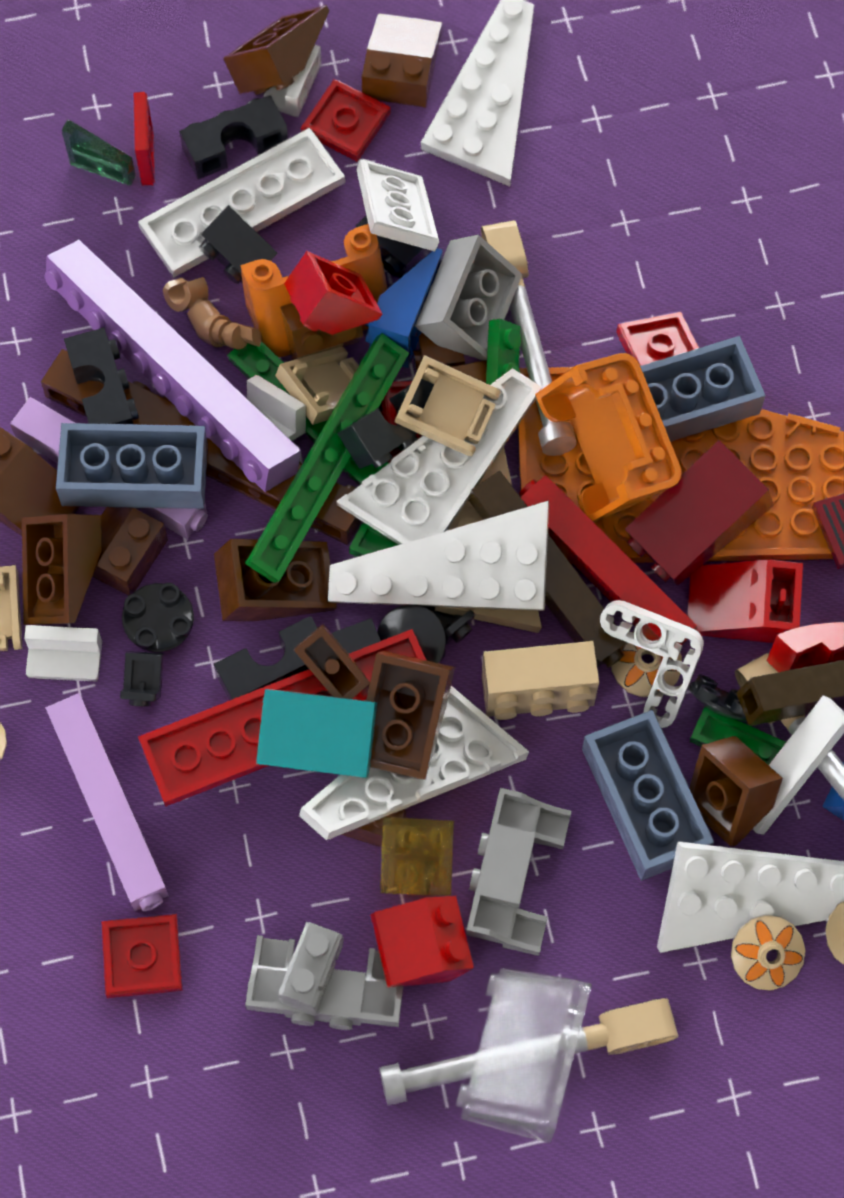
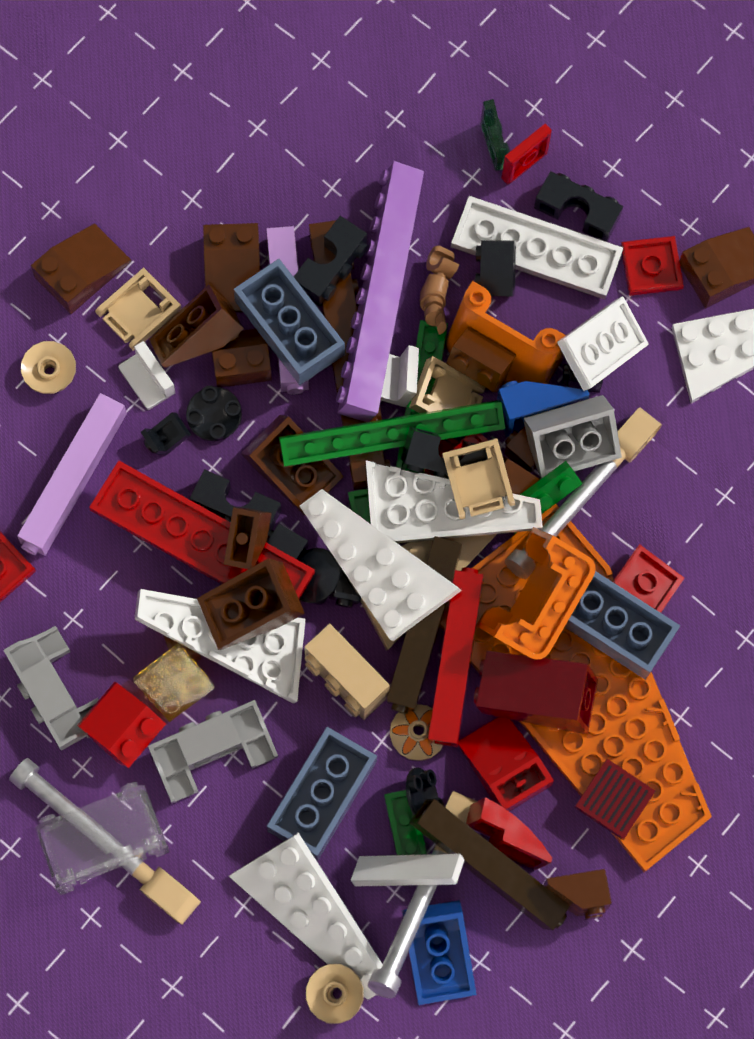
camera: 50 degrees right, 5 degrees up
reddish brown slope [223,5,330,95] -> none
teal tile [256,689,377,778] -> none
white panel [263,45,321,117] -> none
light grey brick [278,922,344,1016] -> none
red slope [284,251,383,335] -> none
white beam [600,600,704,728] -> none
reddish brown slope [689,736,783,847] -> none
tan dish [731,915,805,990] -> none

